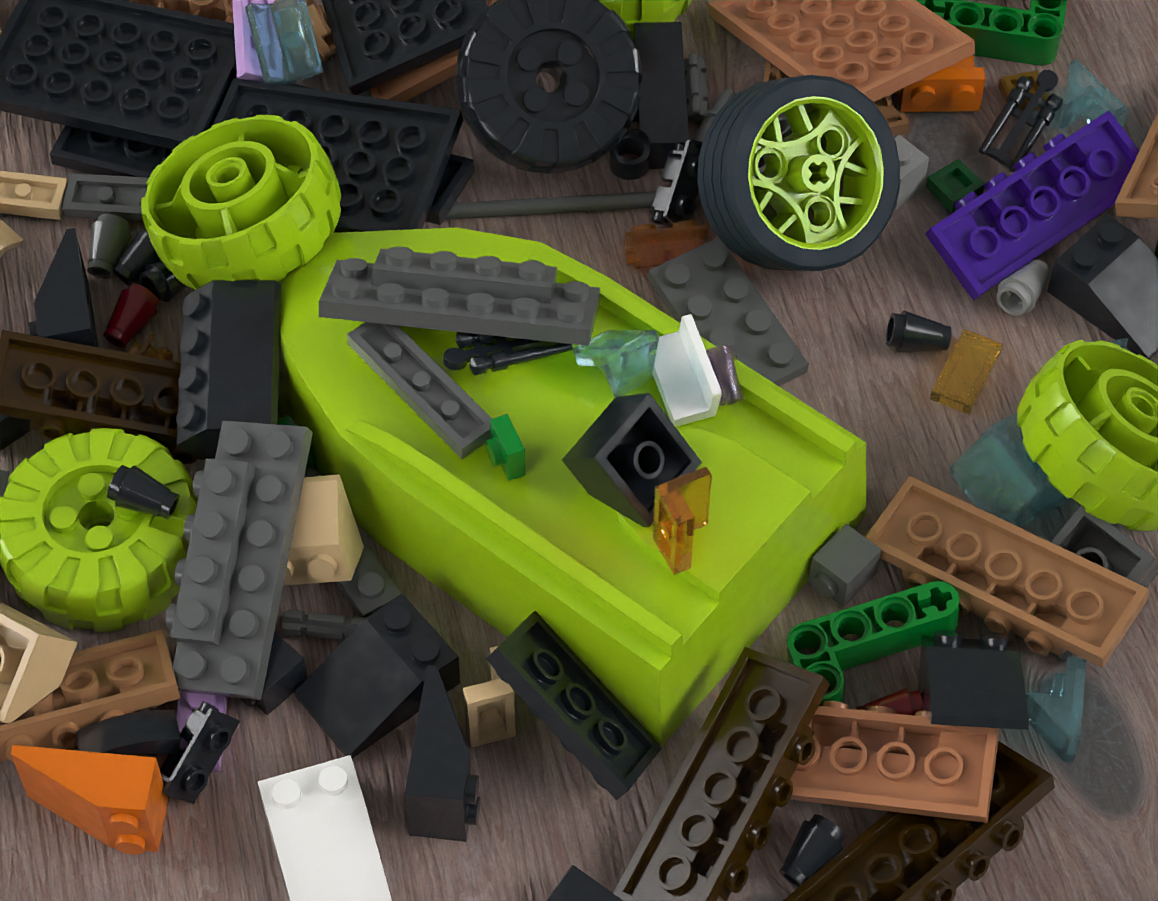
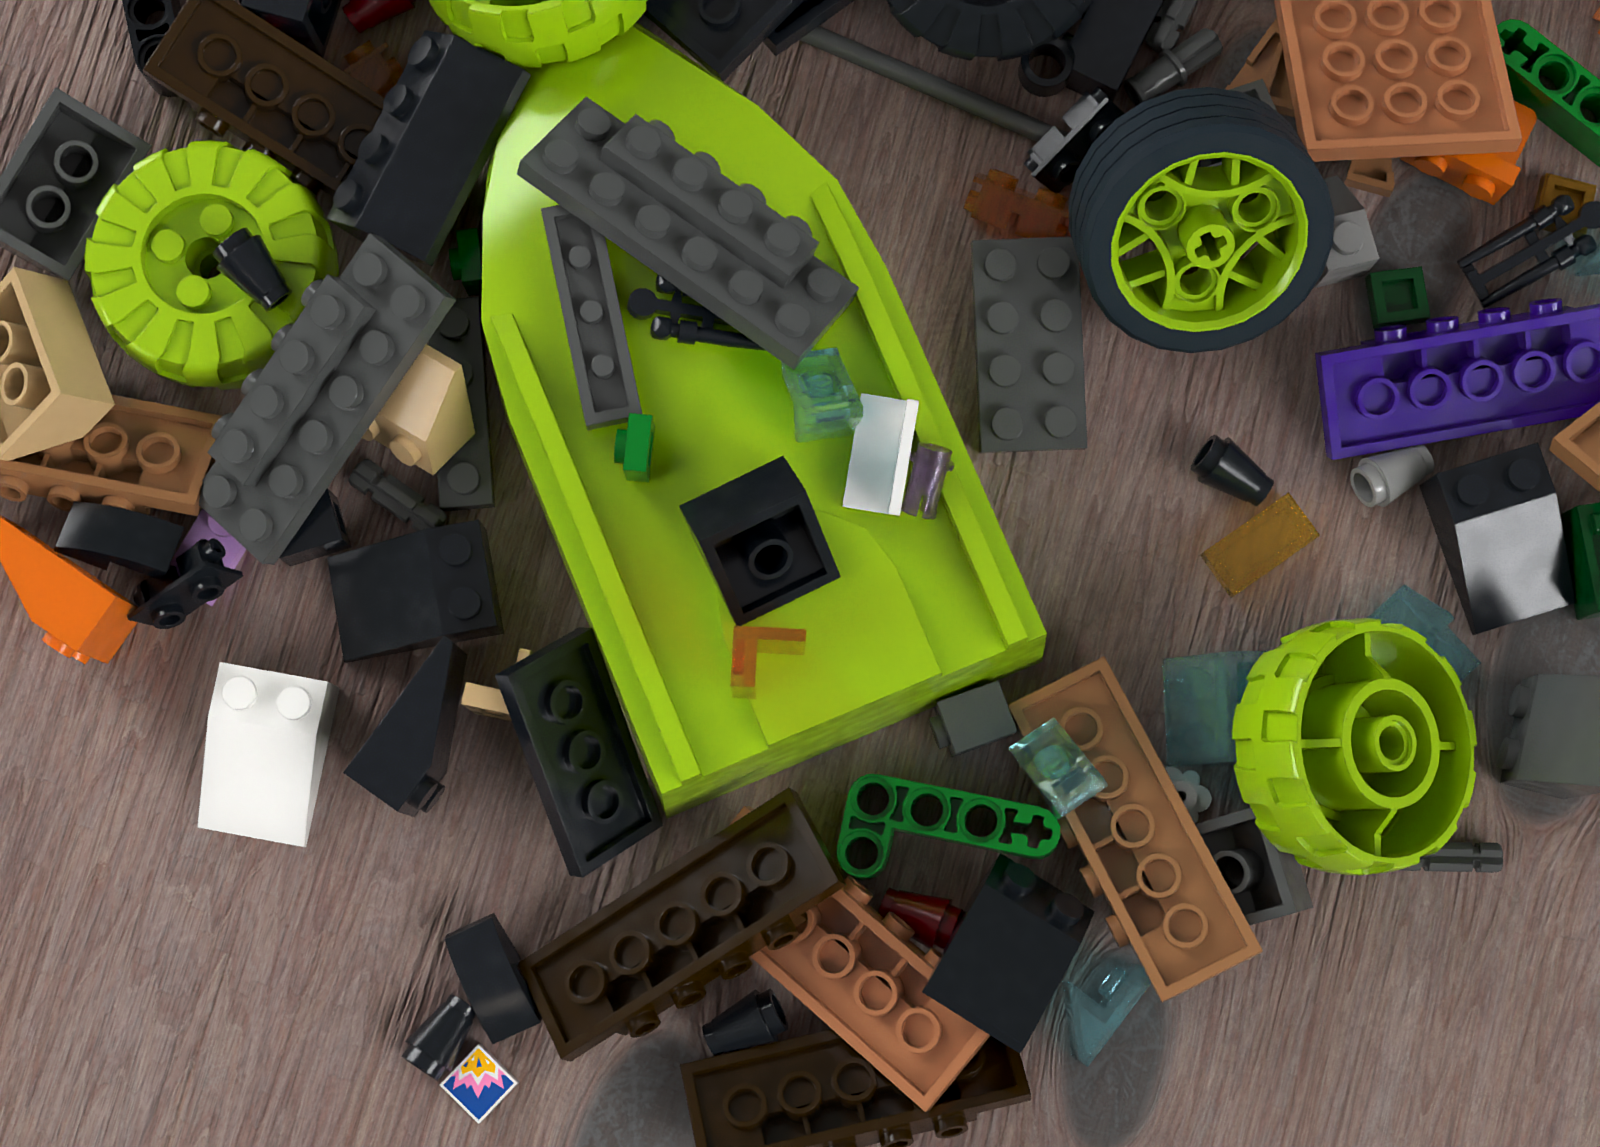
camera: 25 degrees right, 25 degrees up
none -> clear light blue slope [1009,717,1108,820]

